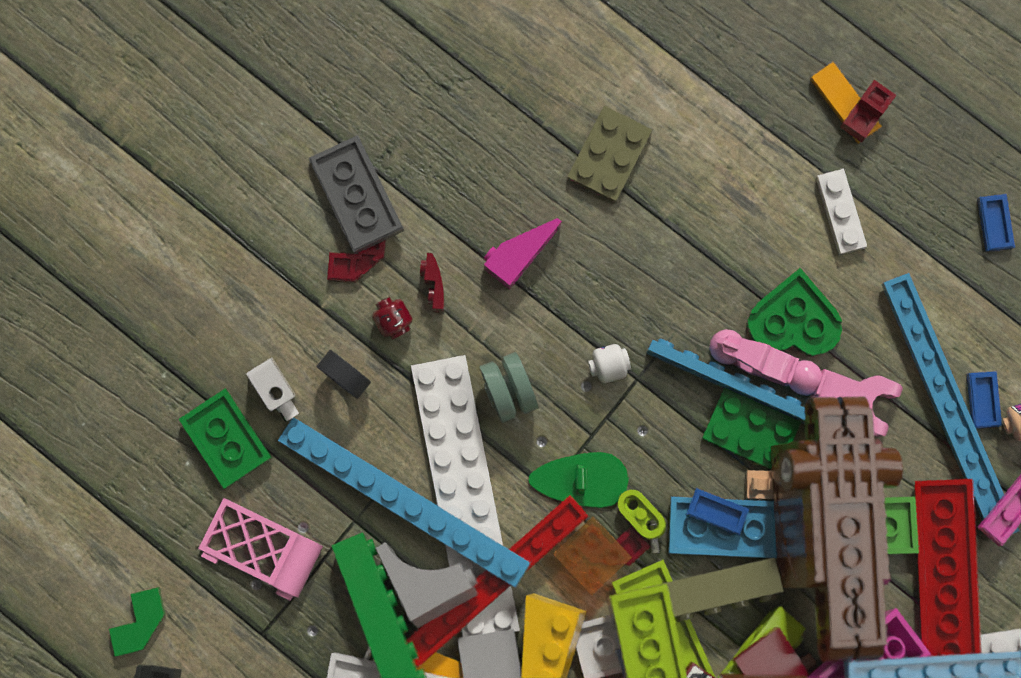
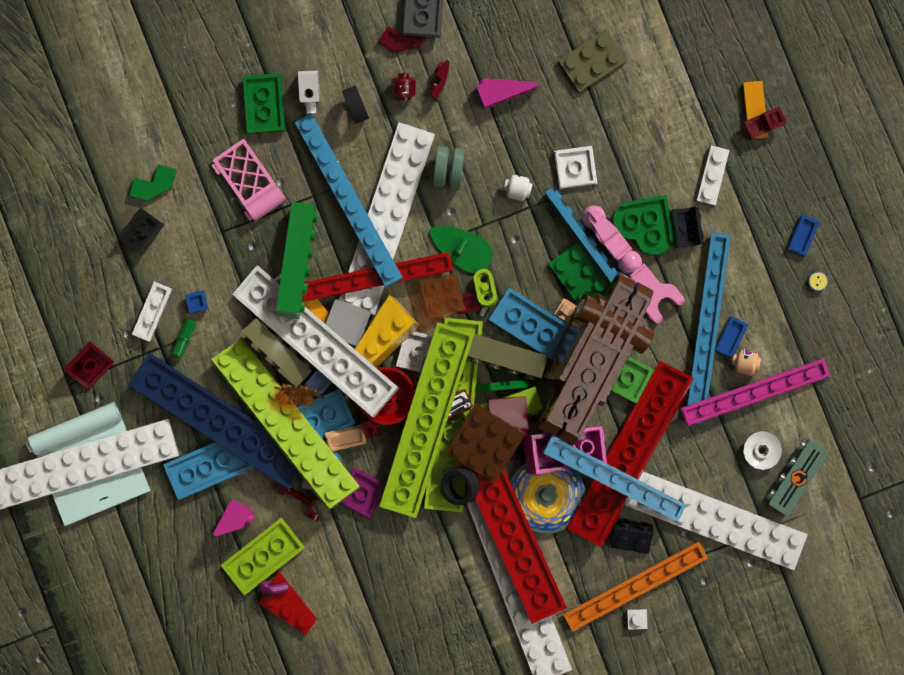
camera: 30 degrees right, 5 degrees up
light grey arch [376,542,478,628] -> none
blue tile [686,488,749,536] -> none
none -> green tile [476,380,531,392]
none -> white tile [554,146,597,189]
none -> black bracket [669,206,704,248]

